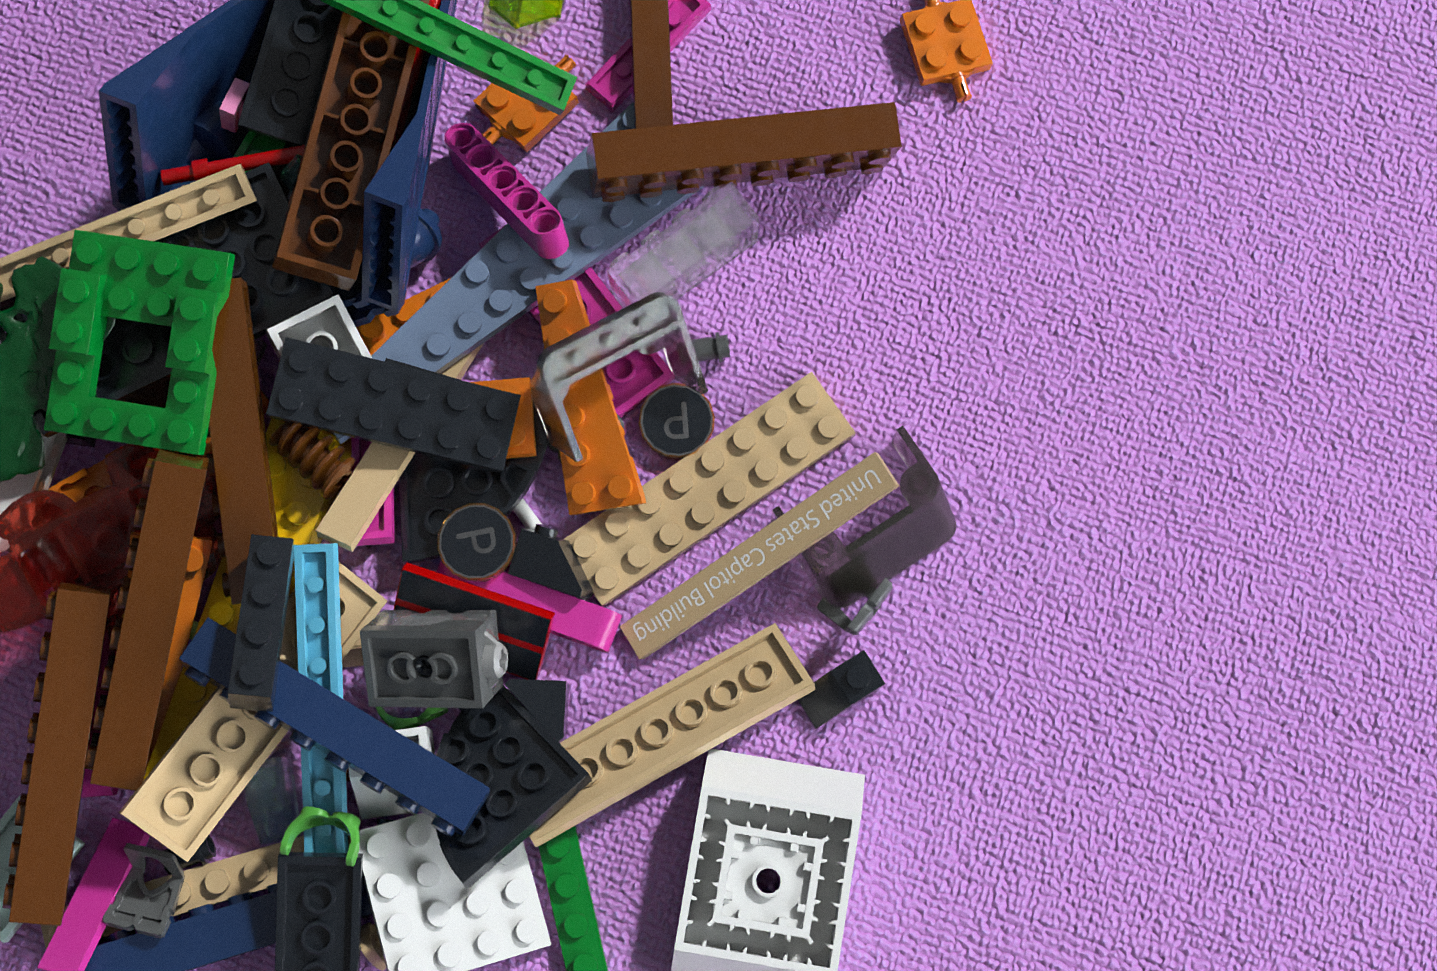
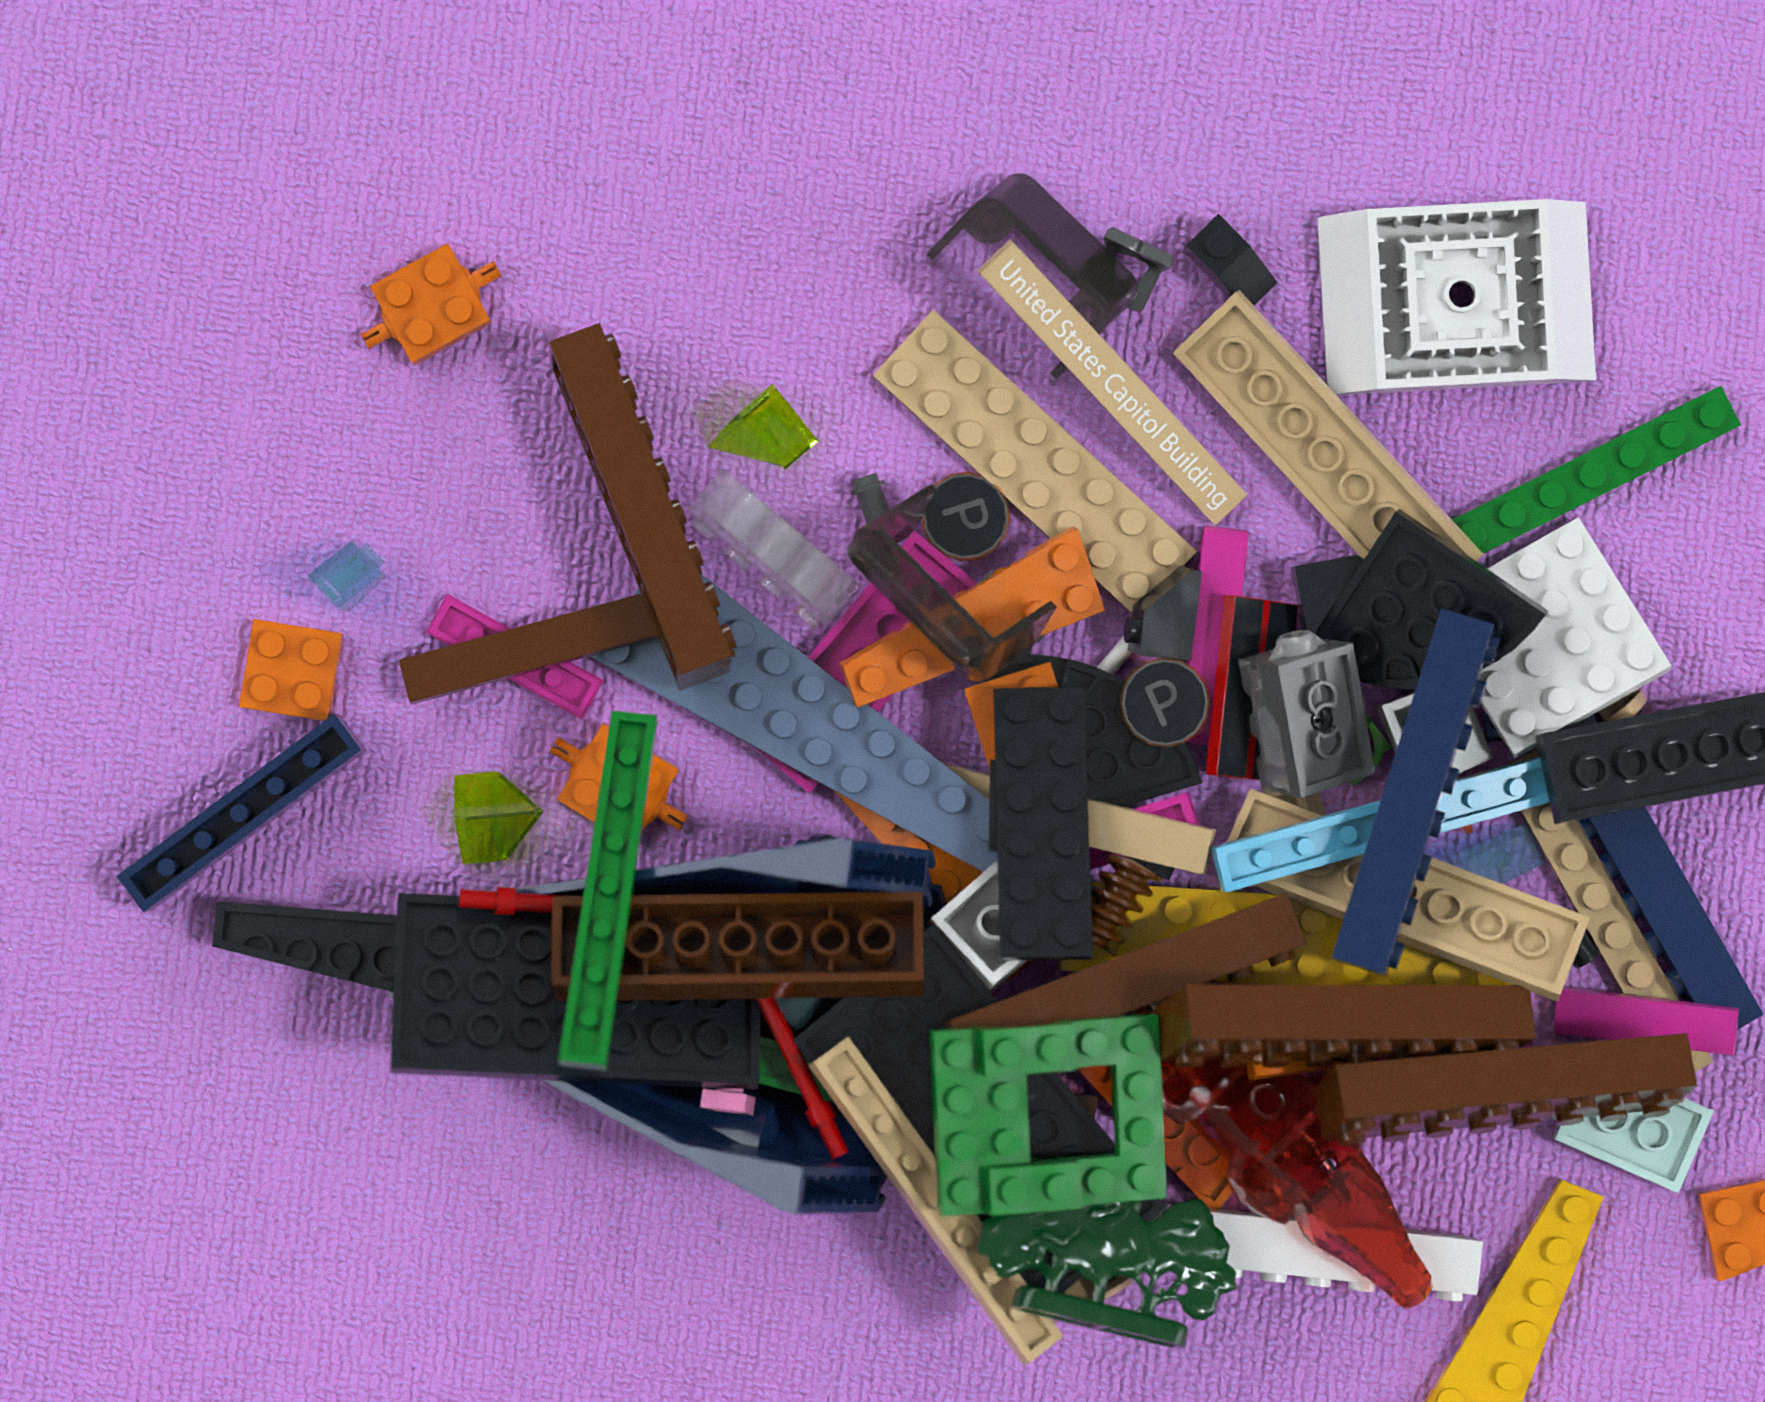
camera: 105 degrees left, 10 degrees up
dark grey piece [102,843,185,939] -> none
black brick [228,534,294,712] -> none
bright green cap [280,806,361,867] -> none
dark pink beam [444,123,569,259] -> none
none -> clear neon green slope [707,384,818,470]

